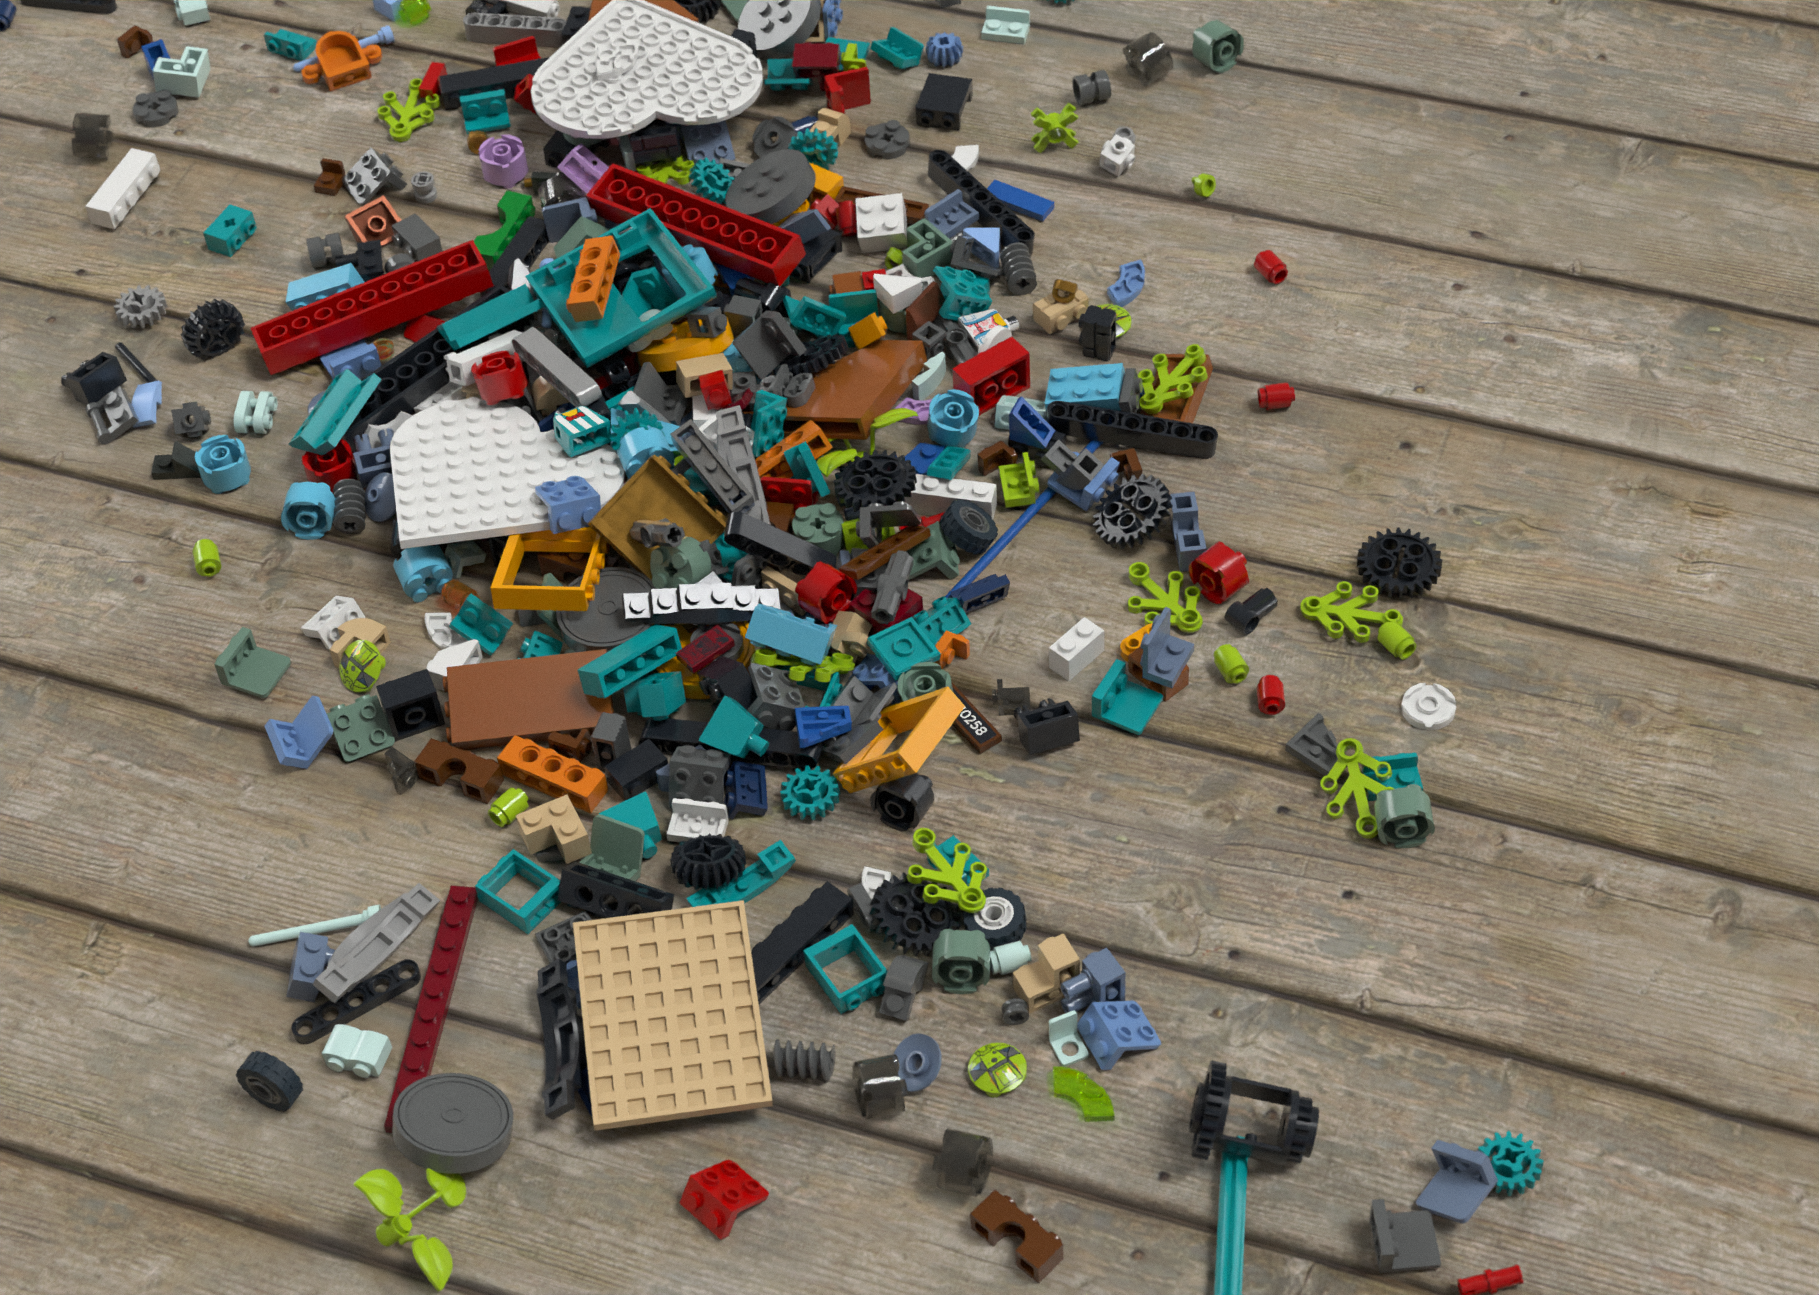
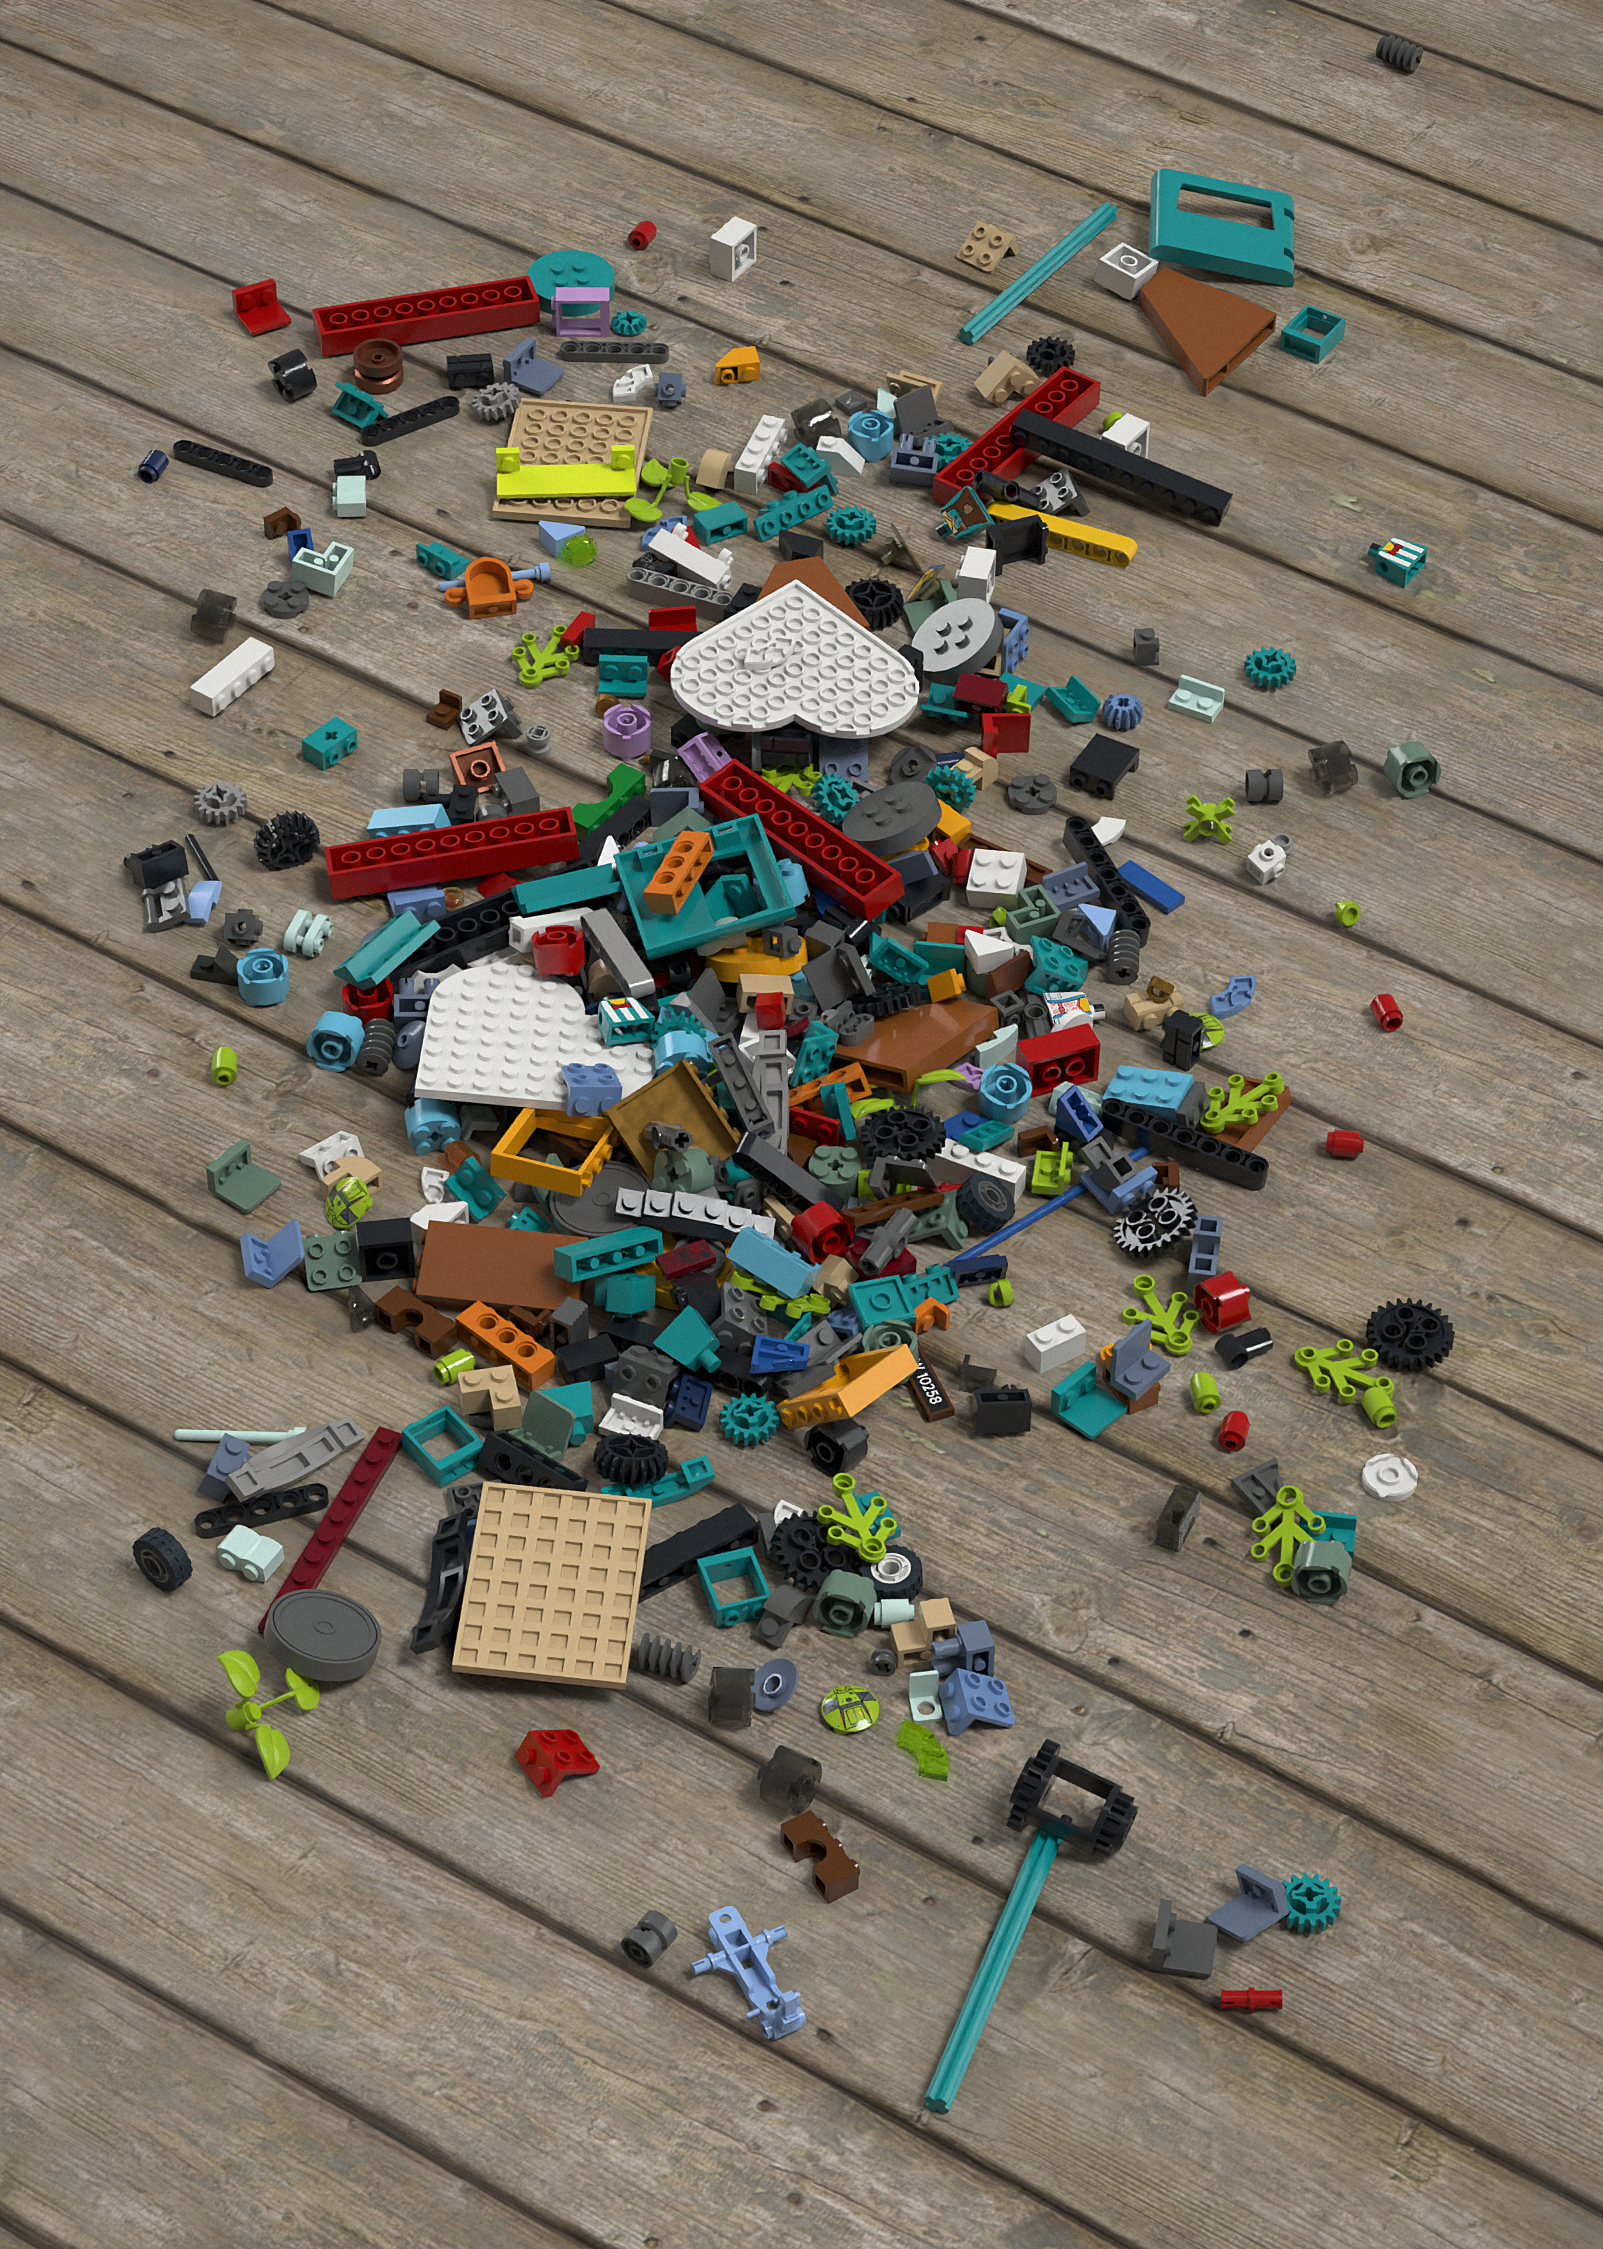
camera: 10 degrees right, 5 degrees down
none -> lime tile [987,1278,1014,1307]
none -> clear smoke brick [1154,1484,1202,1552]

